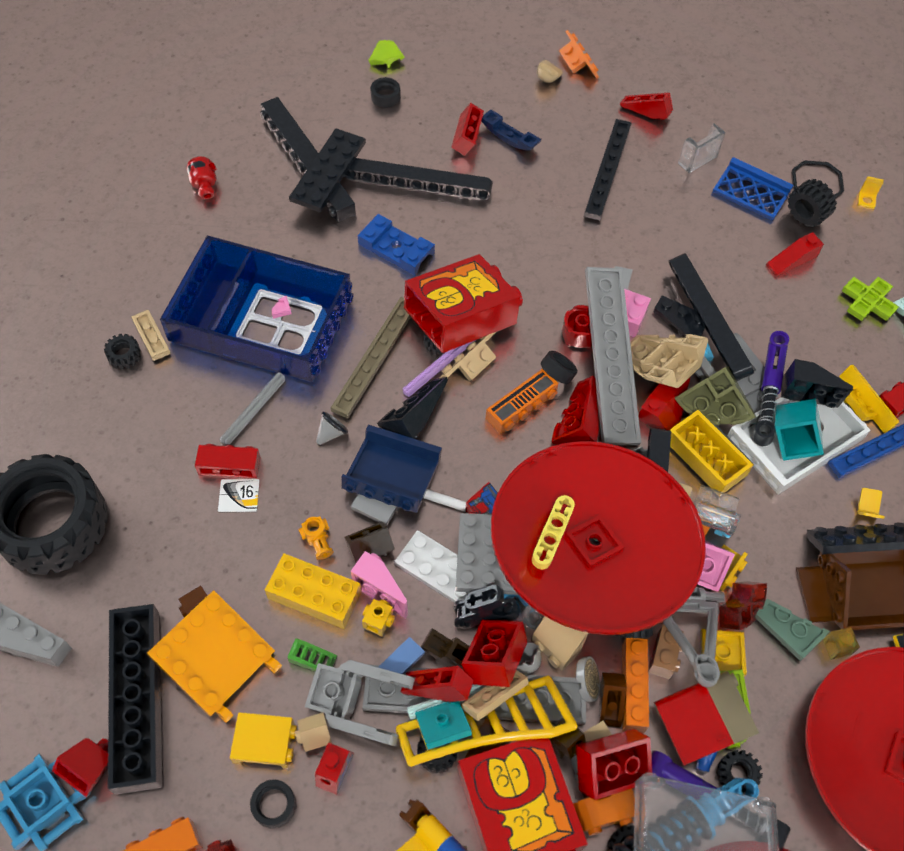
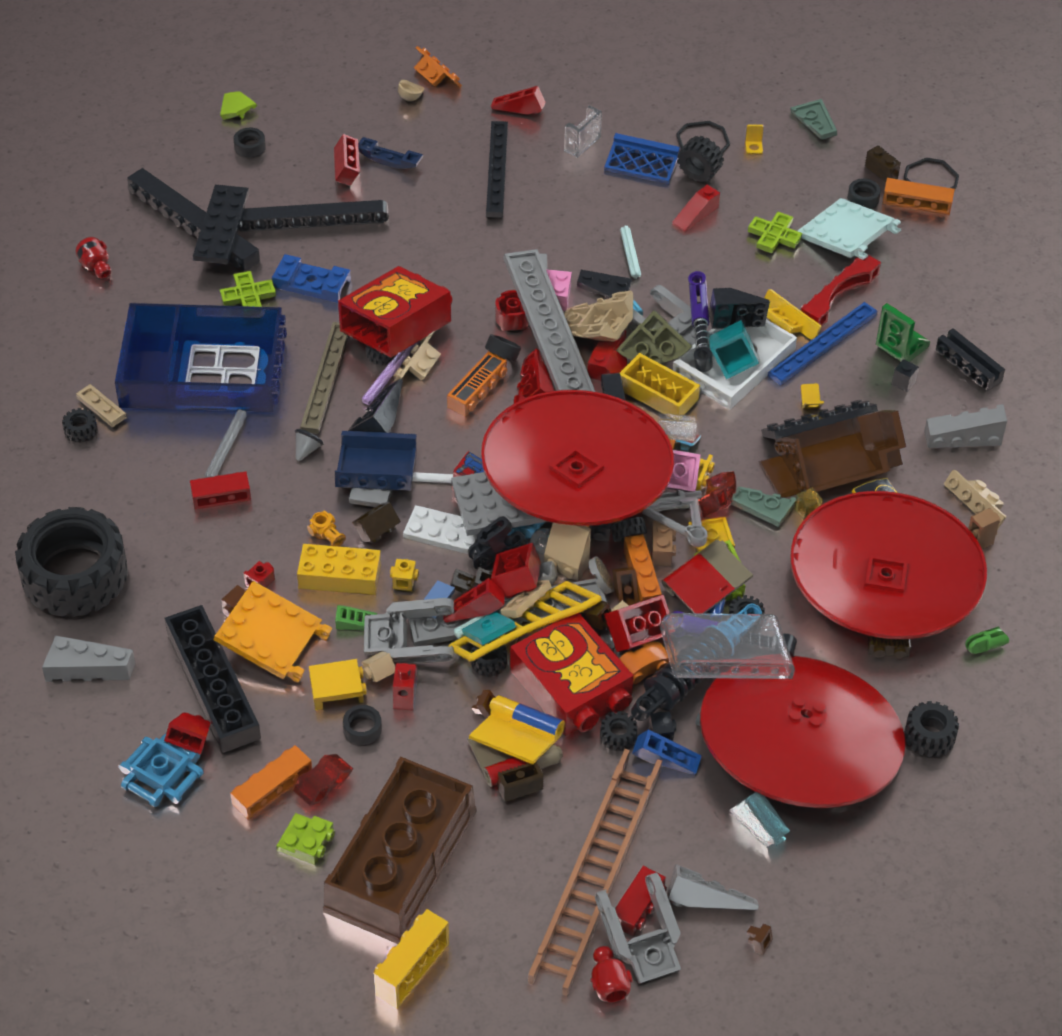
camera: 15 degrees left, 10 degrees down
sticker [218,479,259,512] -> none
bright pink tile [272,296,291,319] -> none
bright pink slope [351,551,408,619] -> none
light yellow beam [532,495,575,569] -> none
black beam [668,253,754,381] -> none
none -> lime plate [220,271,276,315]
none -> red brick [243,561,275,588]
none -> light aqua axle [620,225,641,279]

